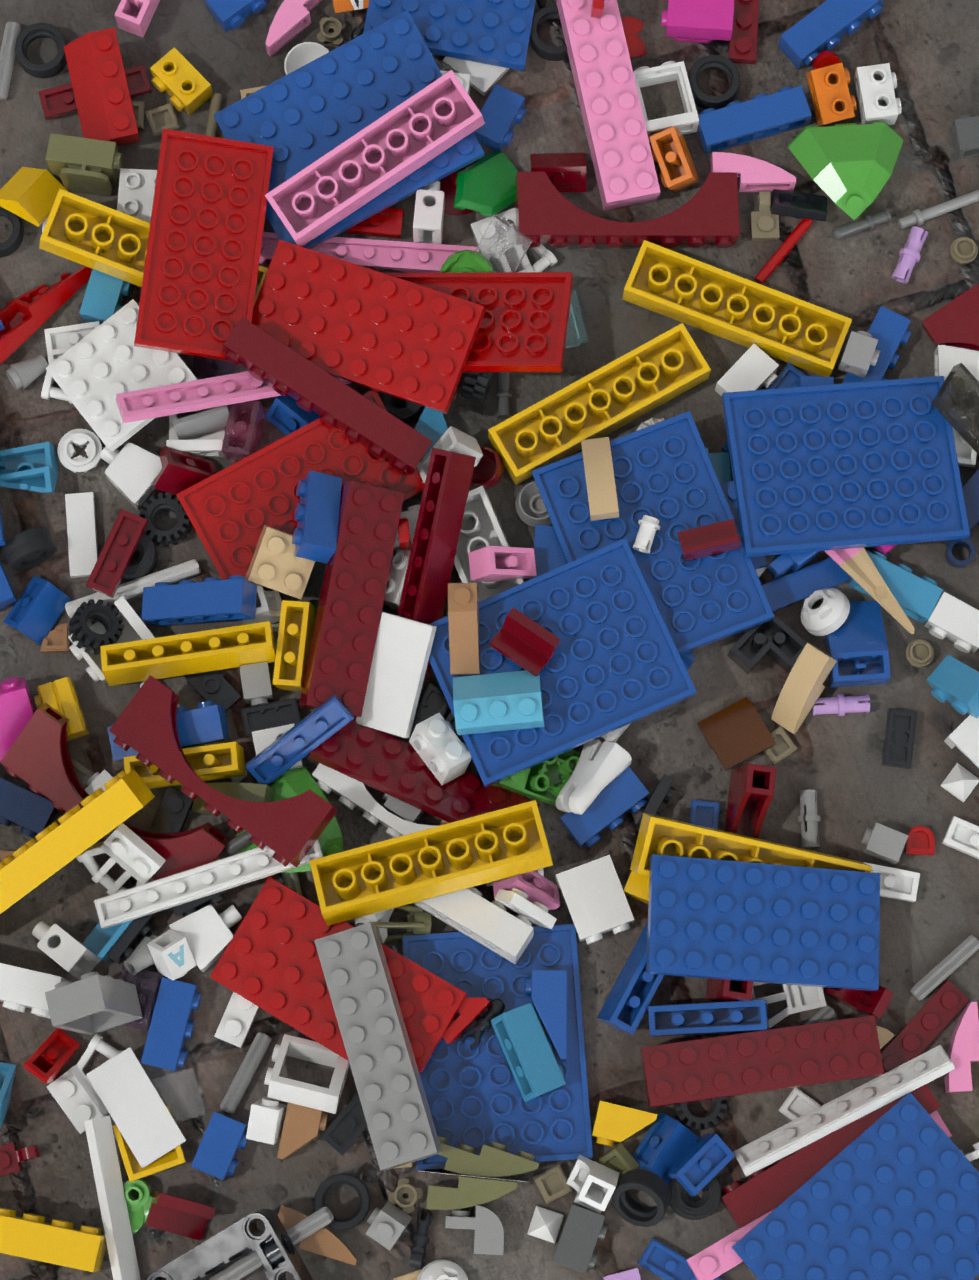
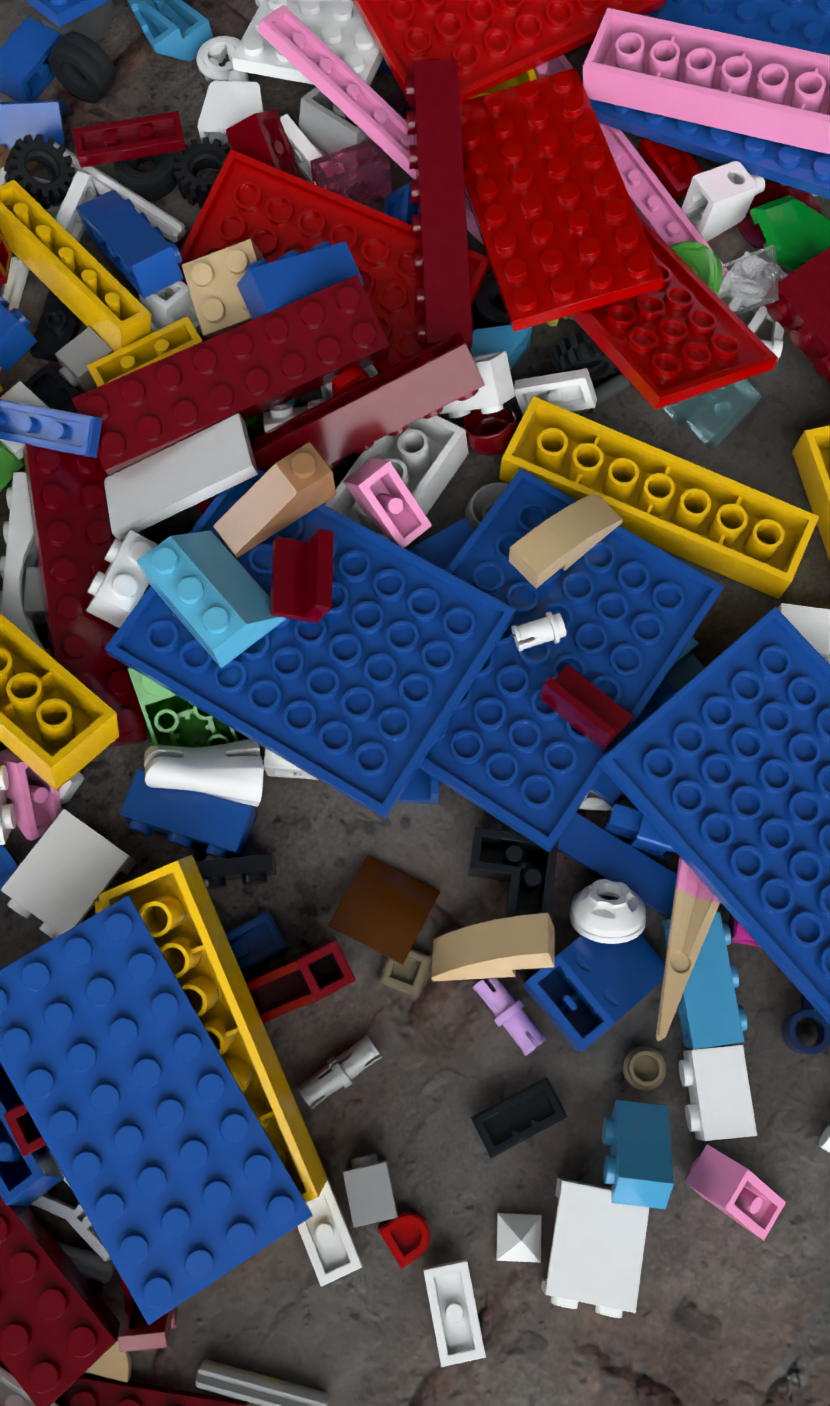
camera: 55 degrees right, 5 degrees down
white tile [65,492,98,578] -> none
none -> white plate [514,368,597,415]

